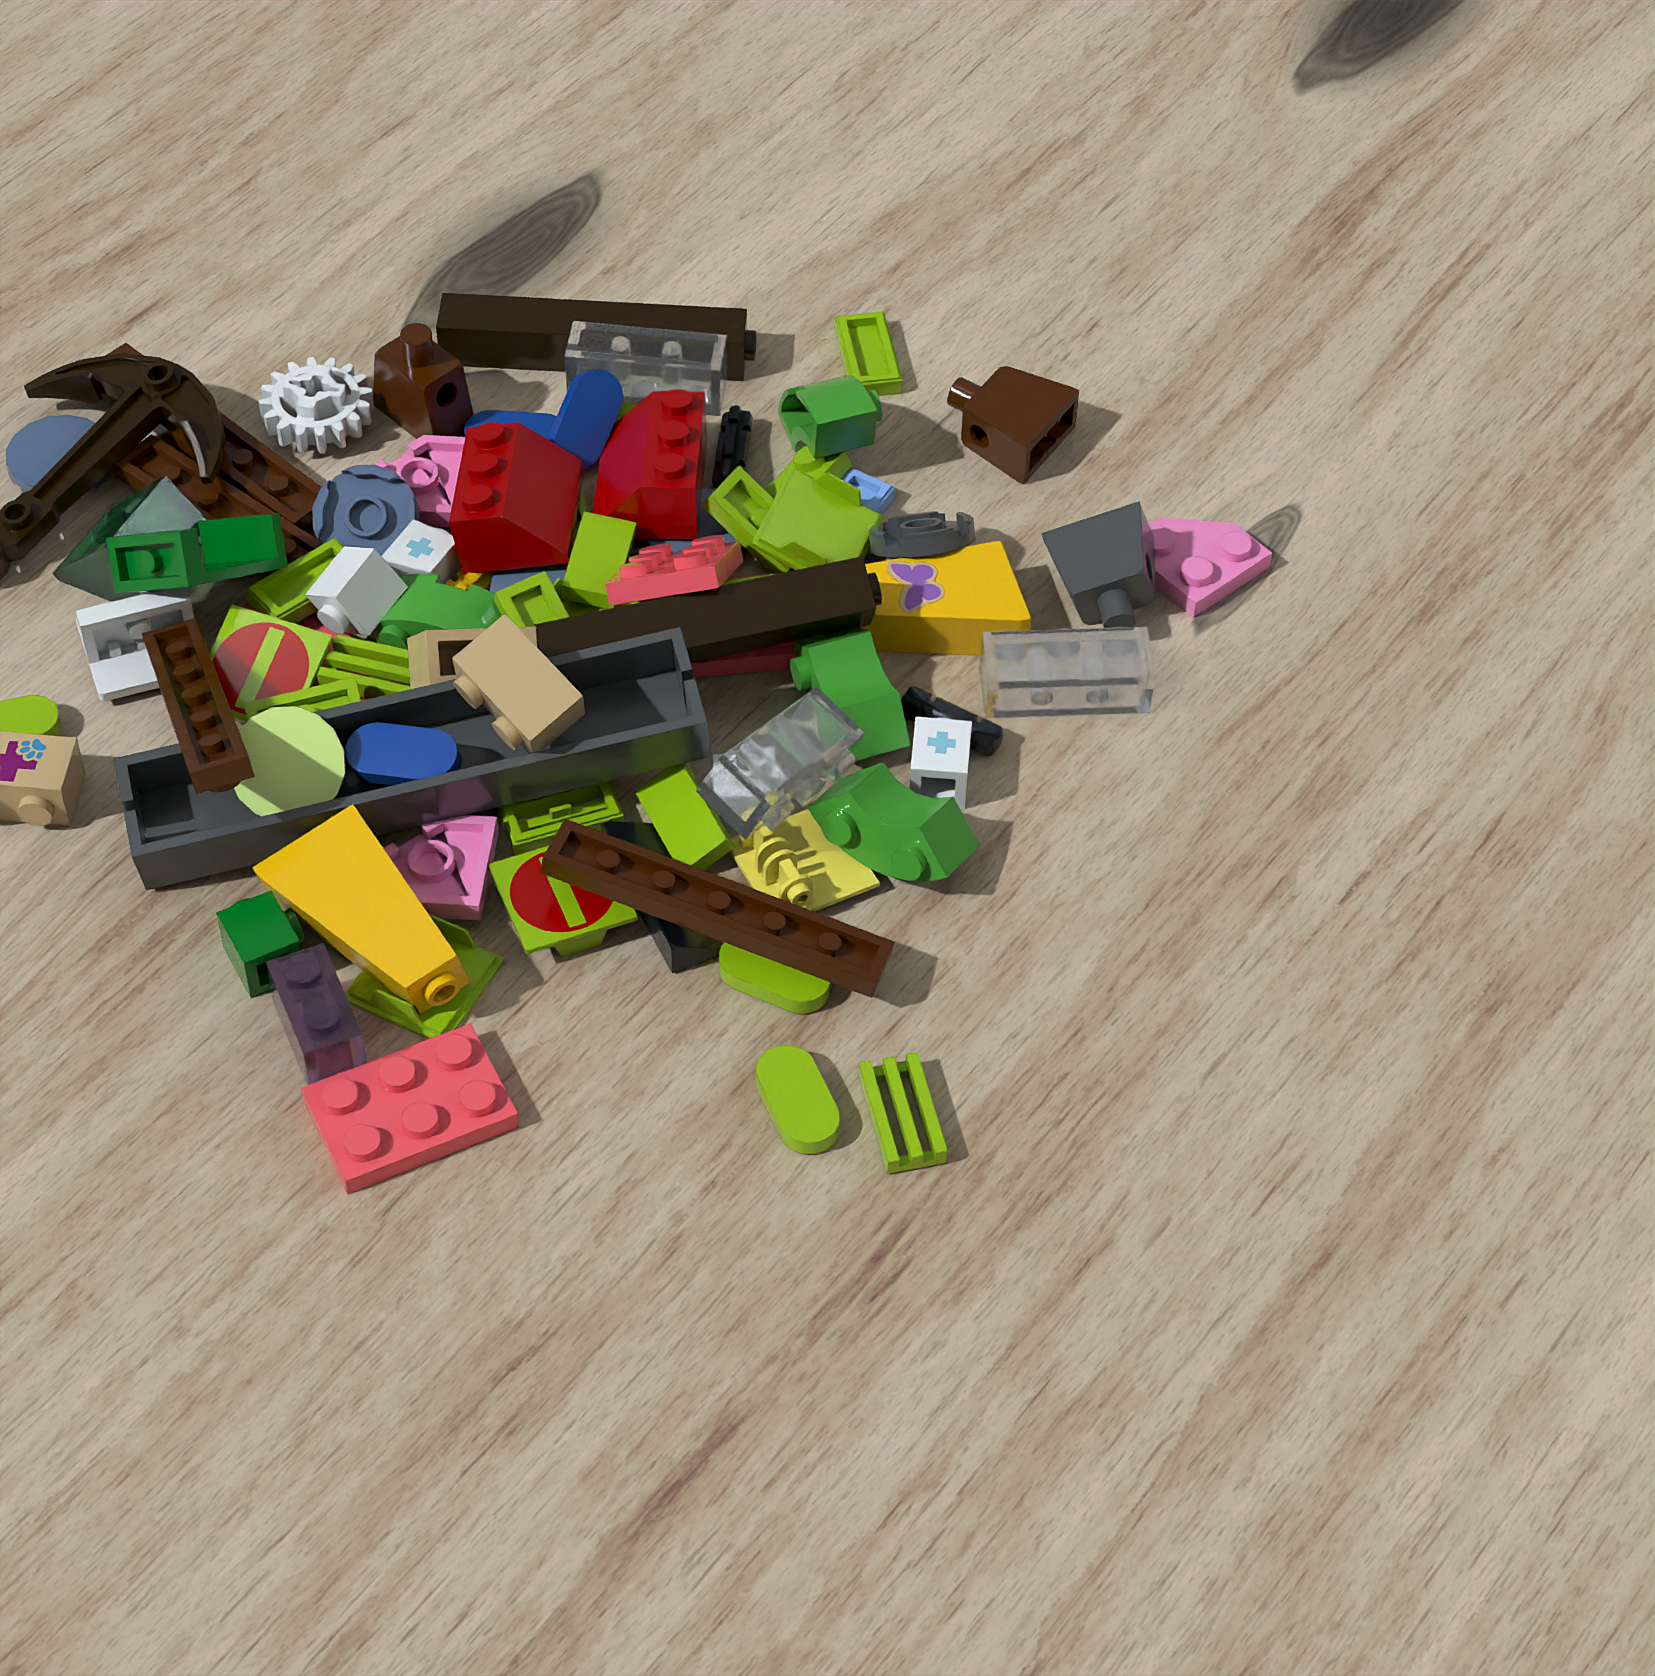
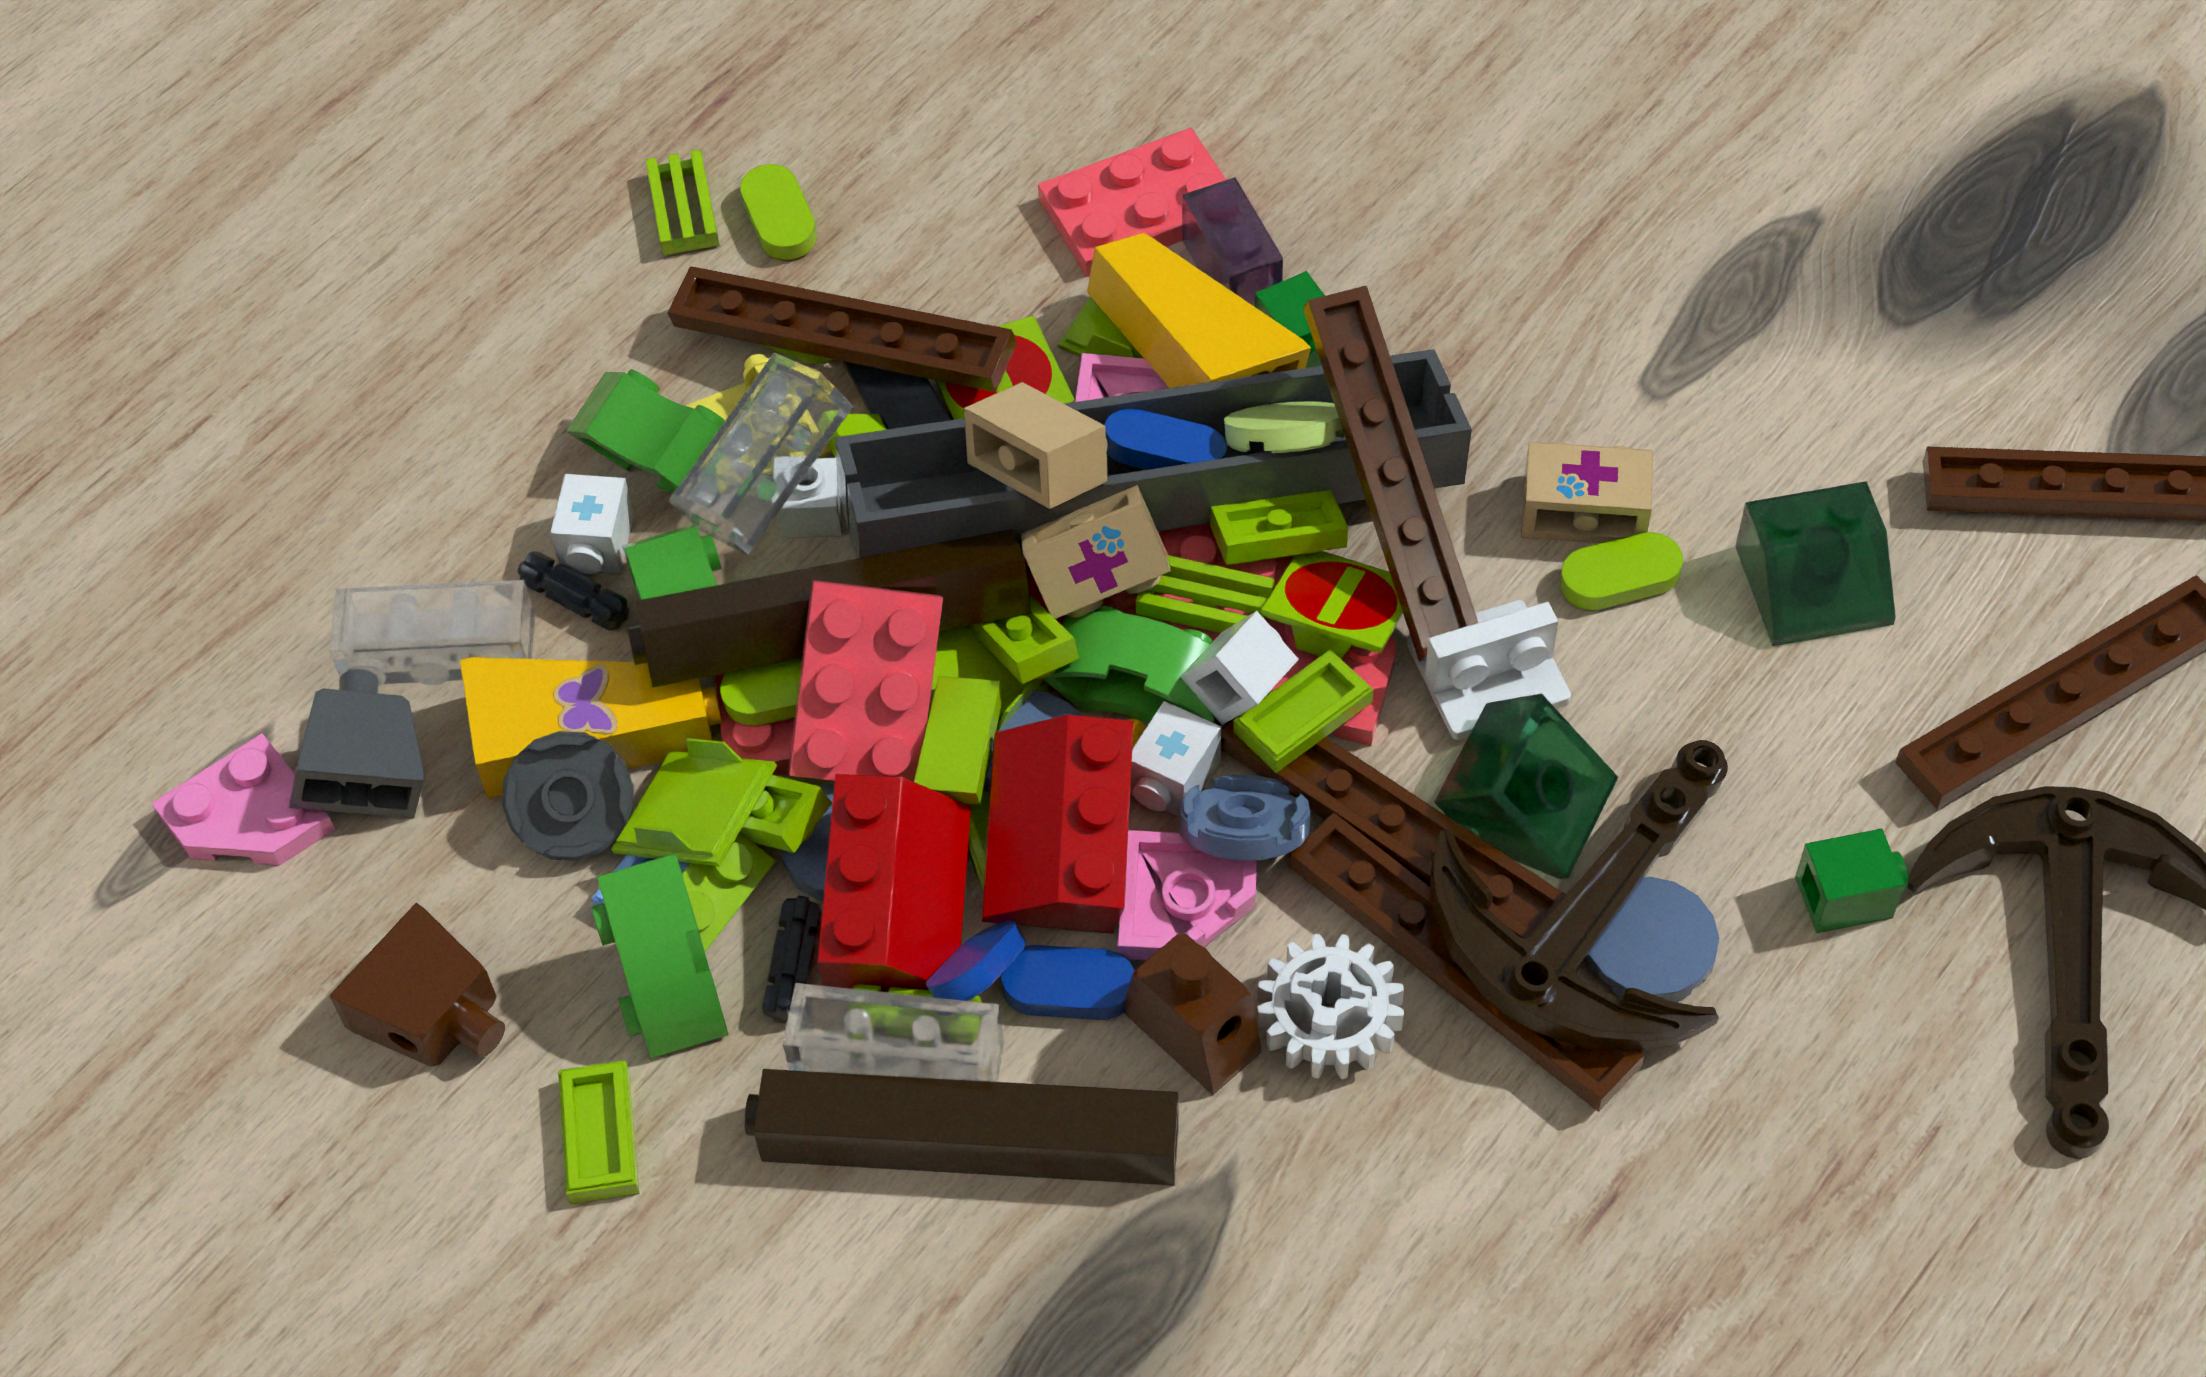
camera: 175 degrees left, 5 degrees up
green panel [106,513,288,593] -> none

